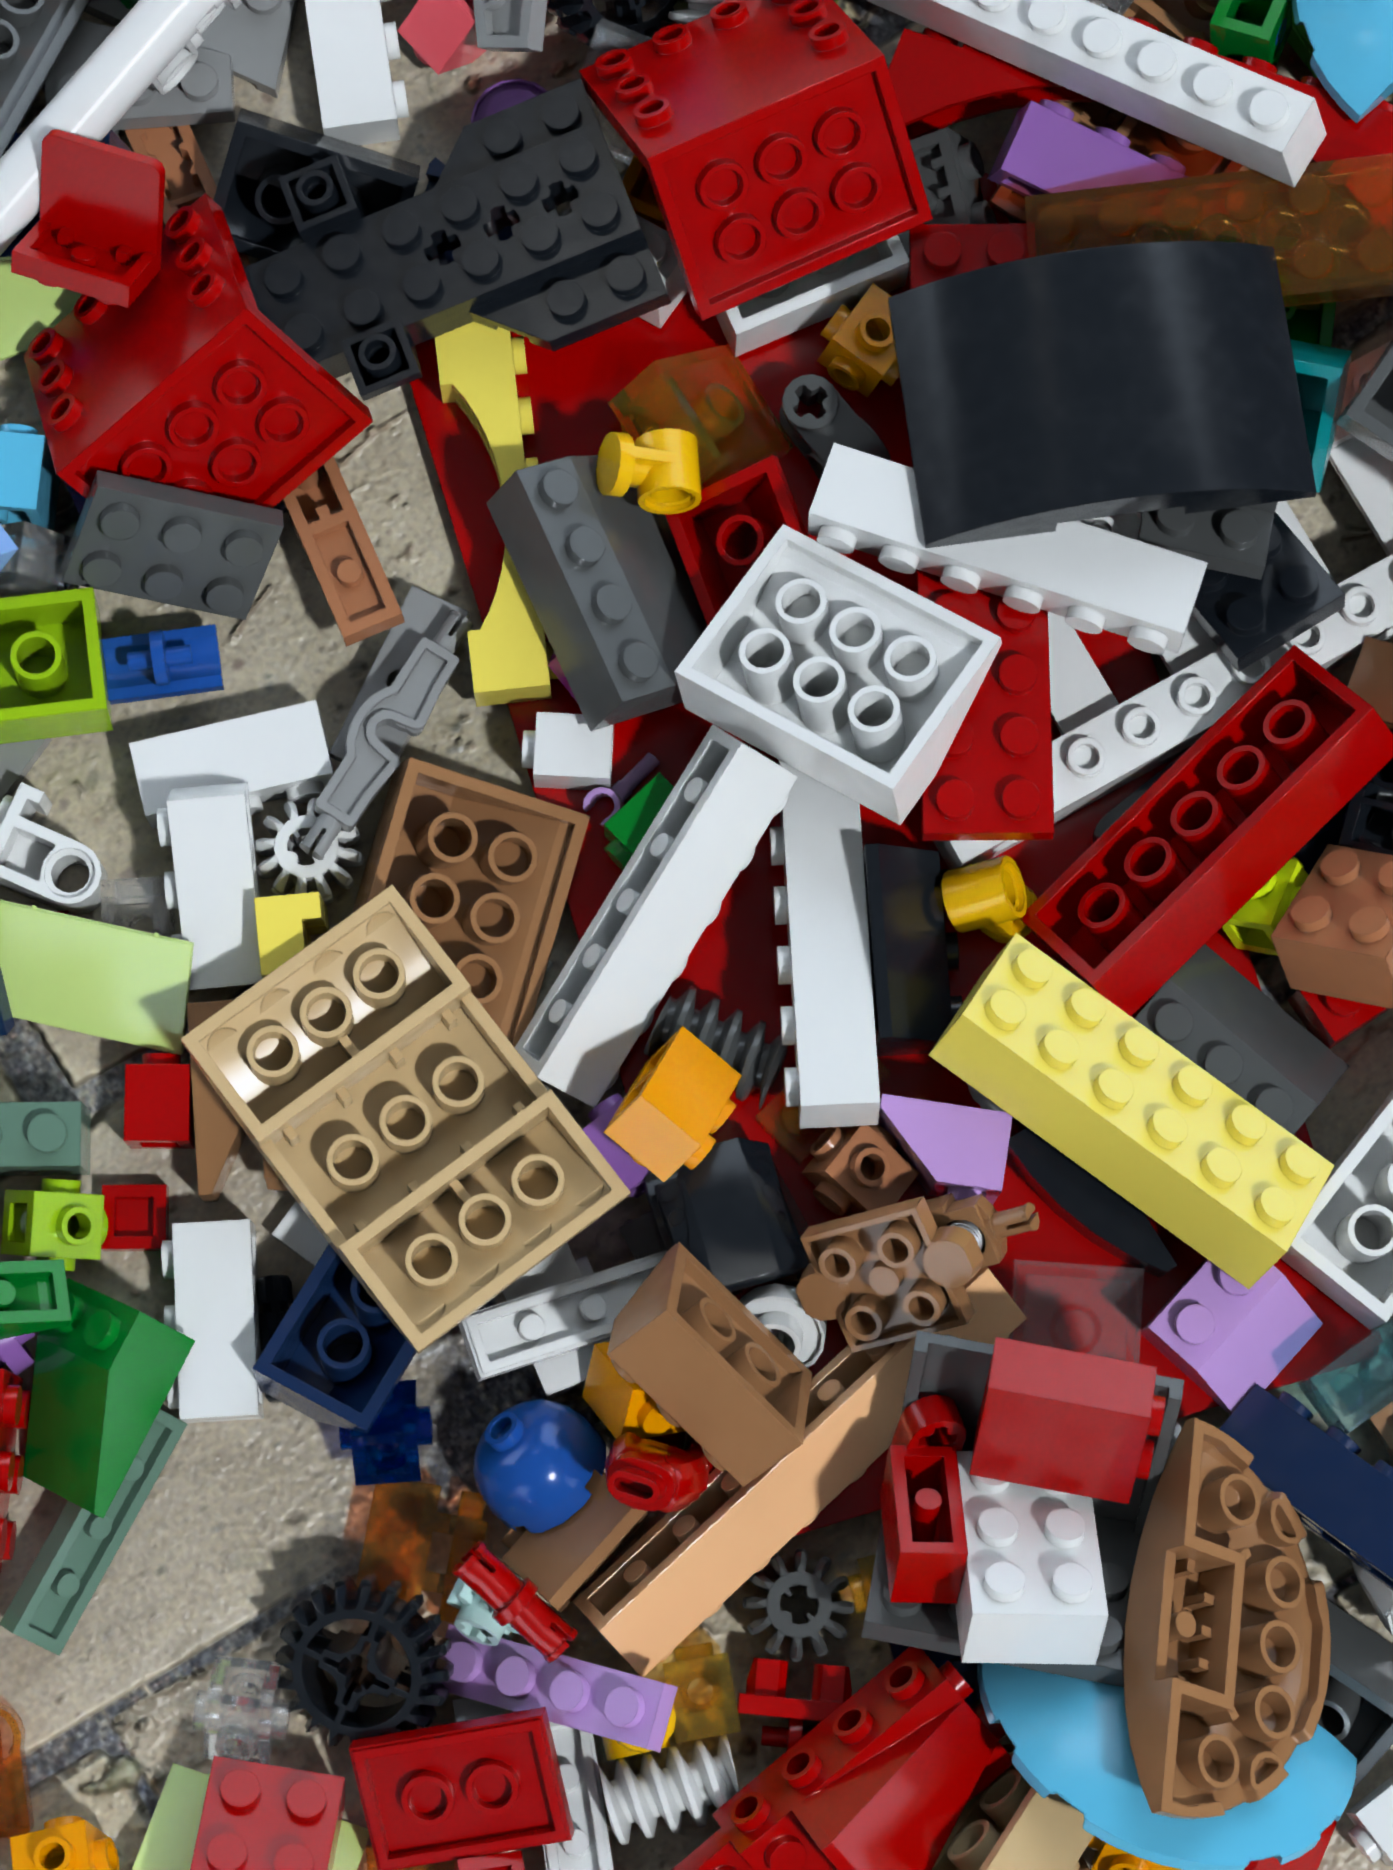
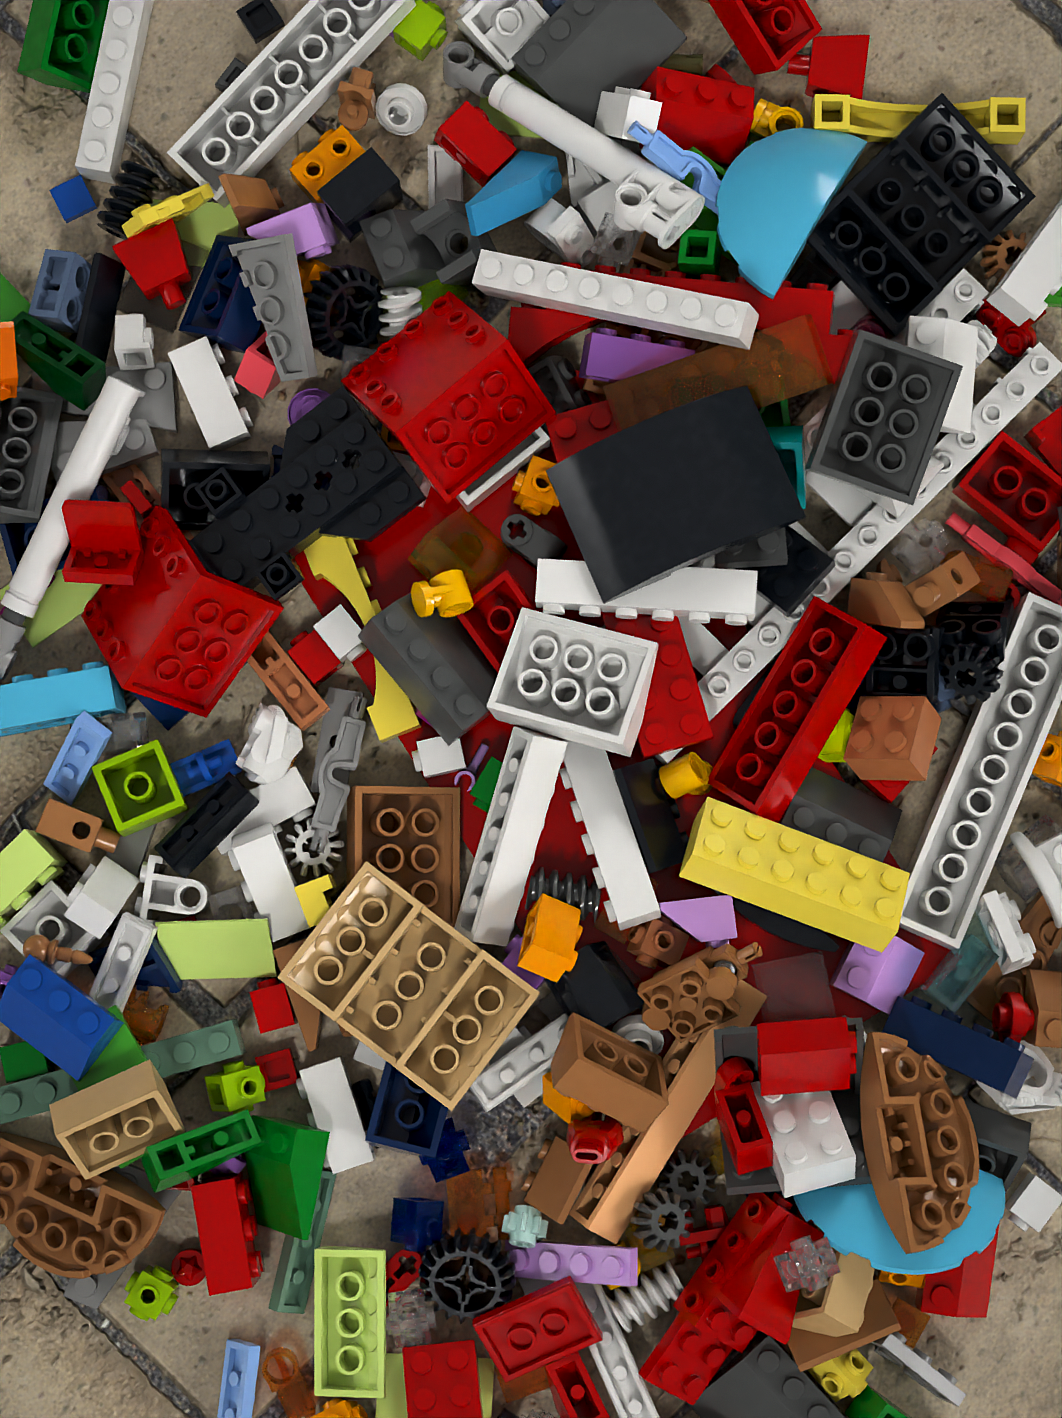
camera: 10 degrees left, 5 degrees up
dark grey plate [61,470,284,620] -> none
red pin [452,1541,578,1663] -> none
blue cylinder [473,1399,606,1533] -> none
none -> red tile [119,479,154,519]
none -> black slope [154,772,259,878]
none -> white helmet [235,703,303,785]
none -> red brick [287,629,344,688]
none -> white brick [313,604,367,663]
none -> yellowish green slope [314,1246,386,1398]
none -> red beam [386,1247,423,1306]
none -> clear blue brick [390,1197,444,1252]
none -> dark grey gear [630,1188,694,1252]
none -> clear brick [773,1235,841,1292]

